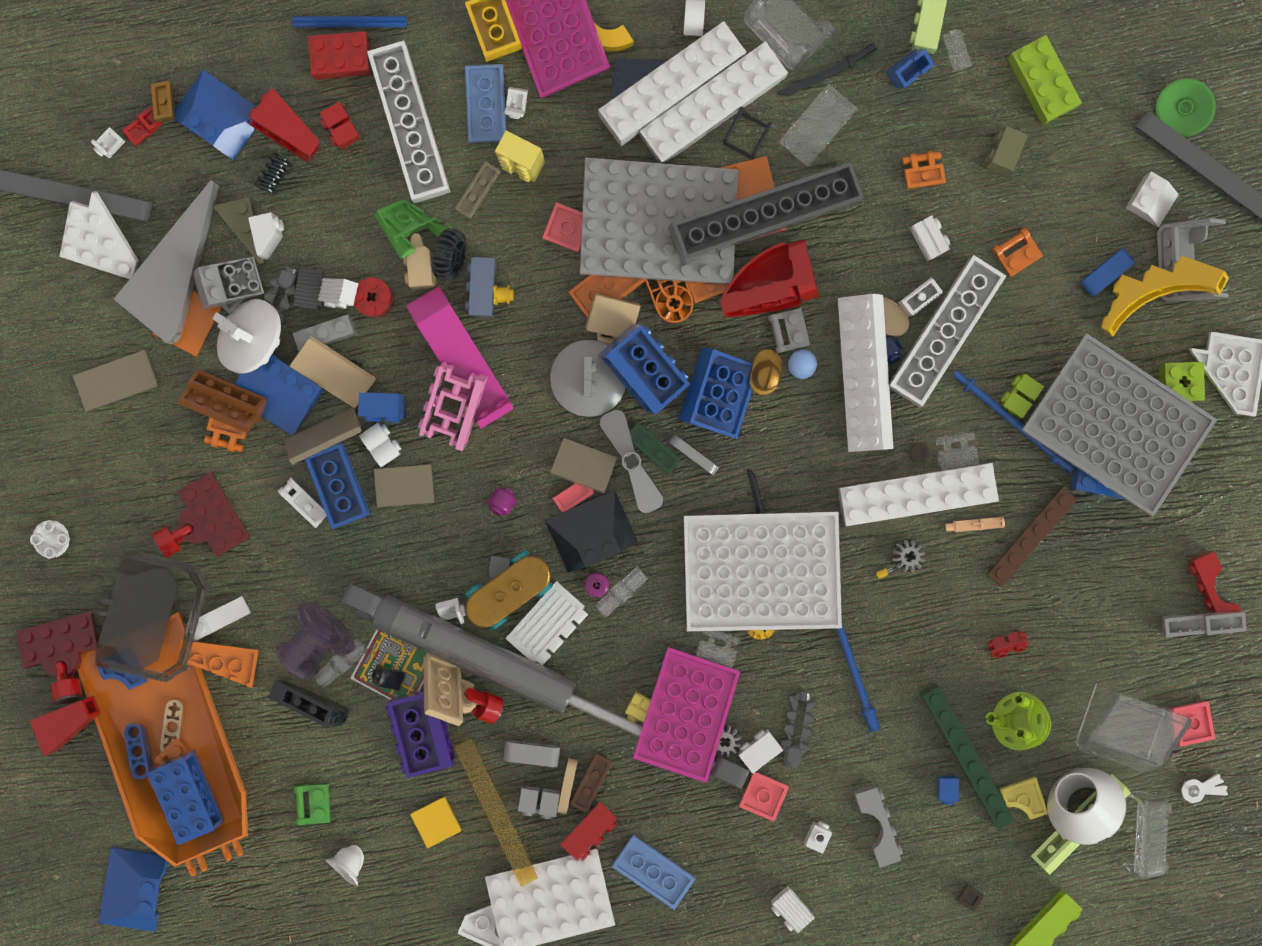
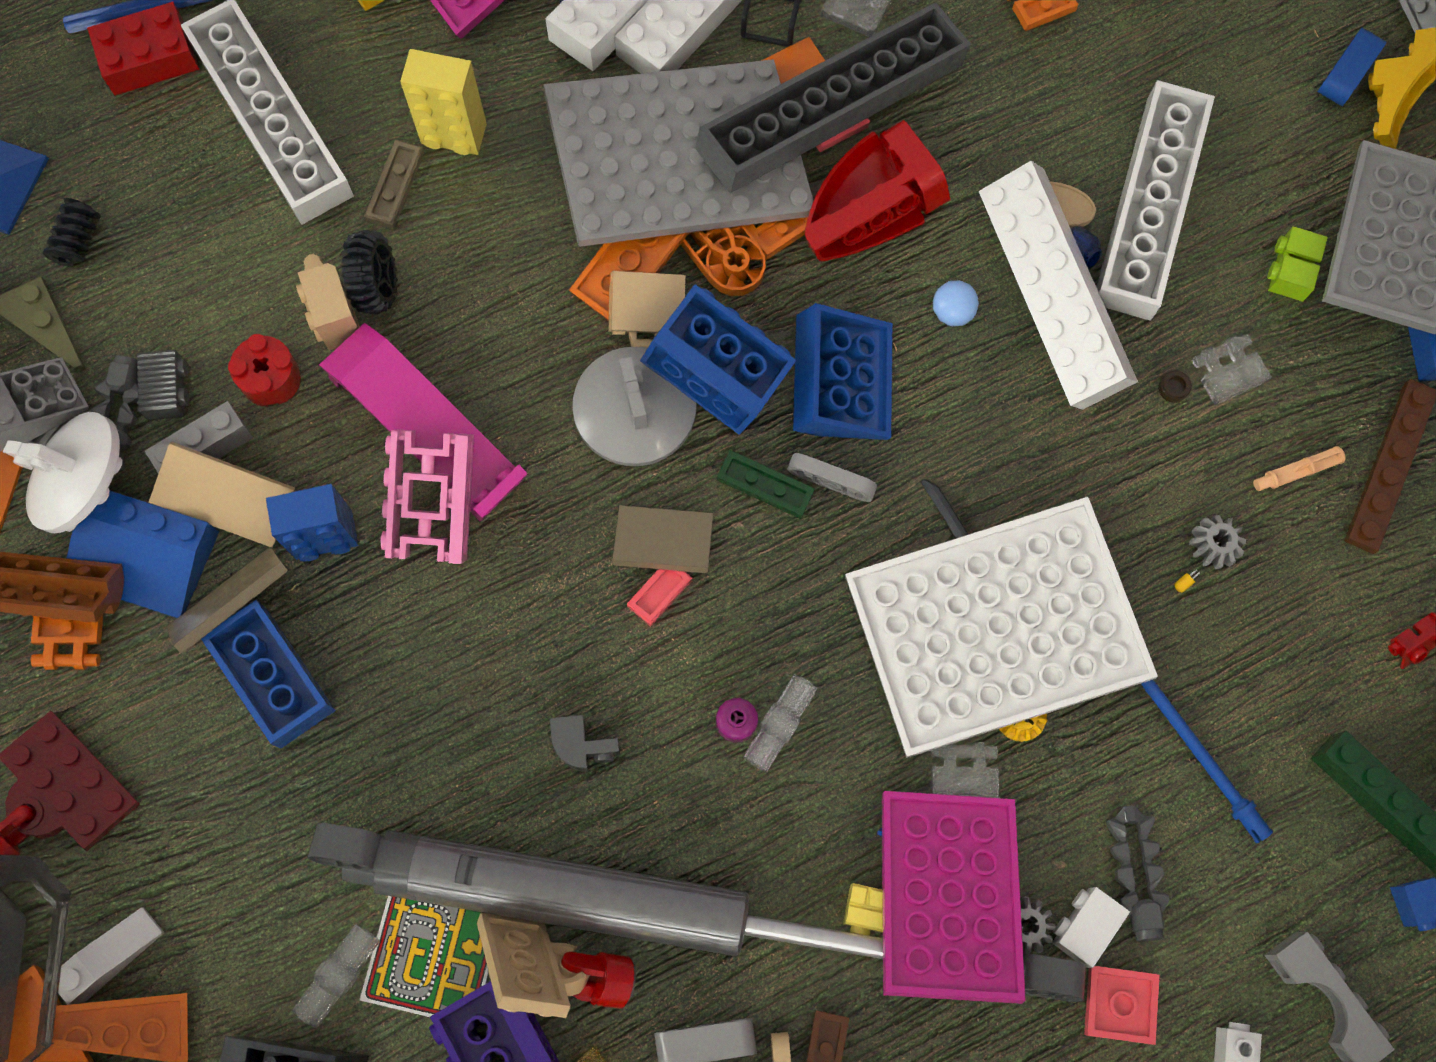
camera: 15 degrees left, 15 degrees down
white slope [248,212,284,260] -> none
red slope [249,88,320,163] -> none
clear purple piece [276,602,355,680] -> none
white plate [278,477,327,528] -> none
white brick [318,278,358,309] -> none
red piece [320,102,361,150] -> none
white brick [359,423,401,467] -> none
black bracket [372,664,405,691] -> none
dark tan tile [374,464,435,507] -> none
bright green wing [375,199,454,259] -> none
white bracket [436,598,466,624] -> none
pearl gold piece [464,549,553,630] -> none
medium blue tile [465,64,506,143] -> none
sand blue brick [466,257,496,317] -> none
magenta head [488,487,516,517] -> none
yellow brick [493,285,514,305] -> none
white bracket [504,87,528,119] -> none
white hinge [505,581,588,666] -> none
coral plate [542,202,582,252] -> none
black slope [545,489,638,572] -> none
light grey piece [600,410,663,513] -> none
pearl gold piece [749,349,782,395] -> none
light grey plate [768,308,810,353] -> none
white brick [837,463,999,526] -> none
white brick [898,278,942,317] -> none
white brick [909,216,951,262] -> none
blue bar [953,371,1075,474] -> none
orange plate [992,227,1043,277] -> none

